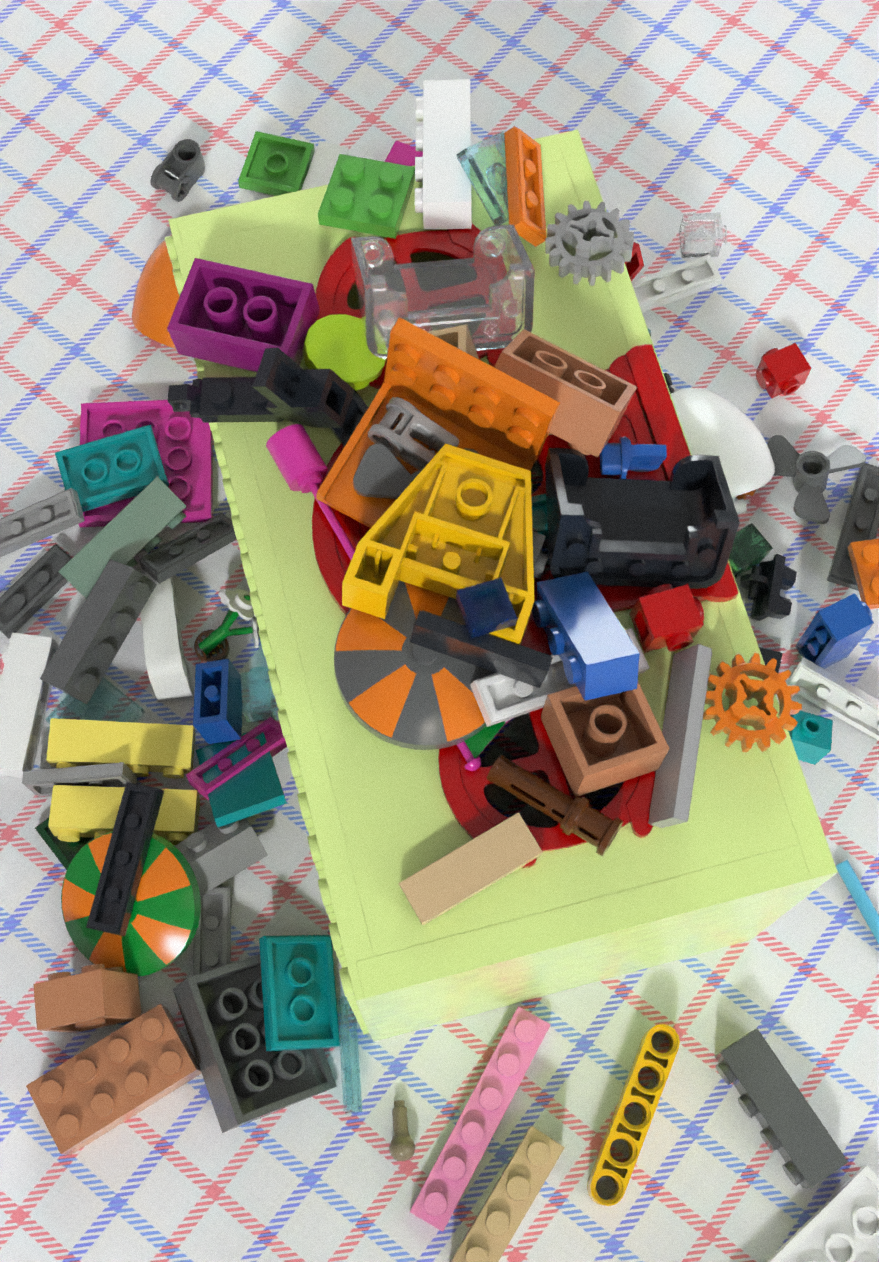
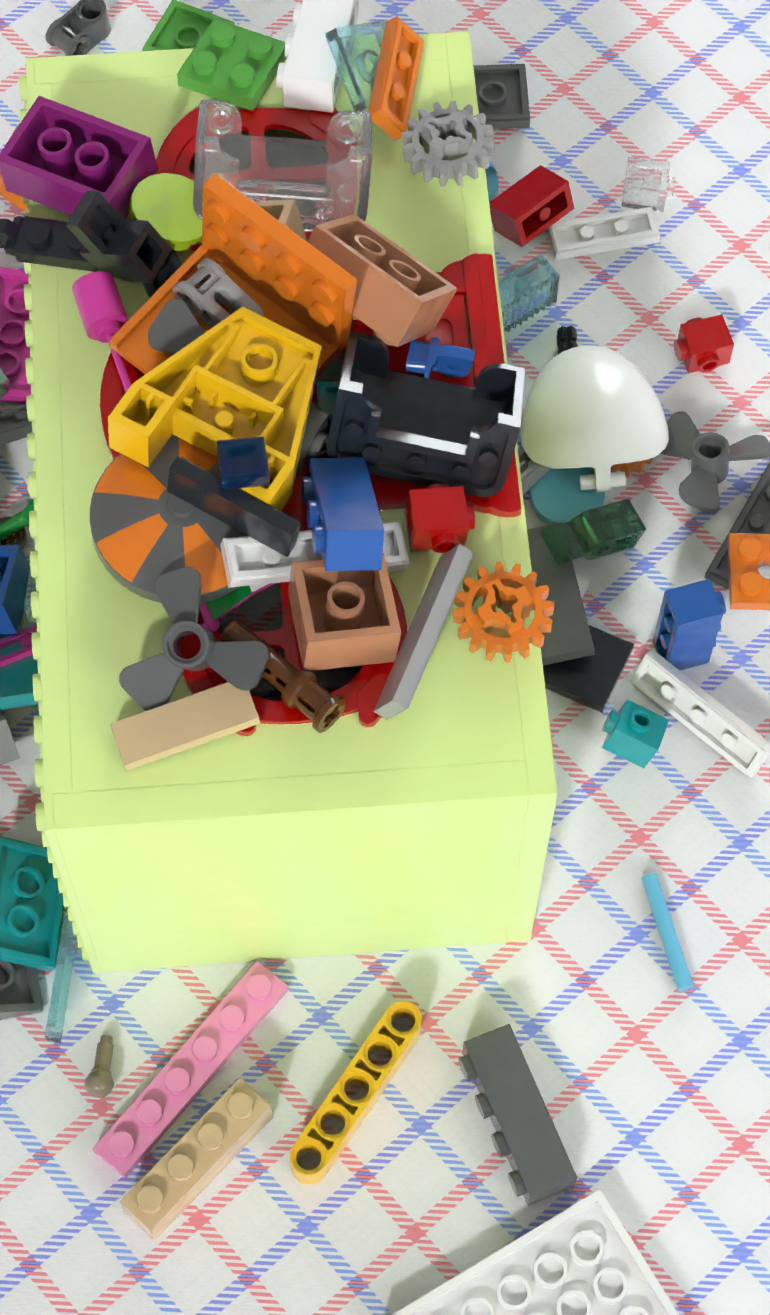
camera: 10 degrees right, 5 degrees down
black hips [740,554,797,621] -> none
none -> dark grey piece [119,567,270,711]

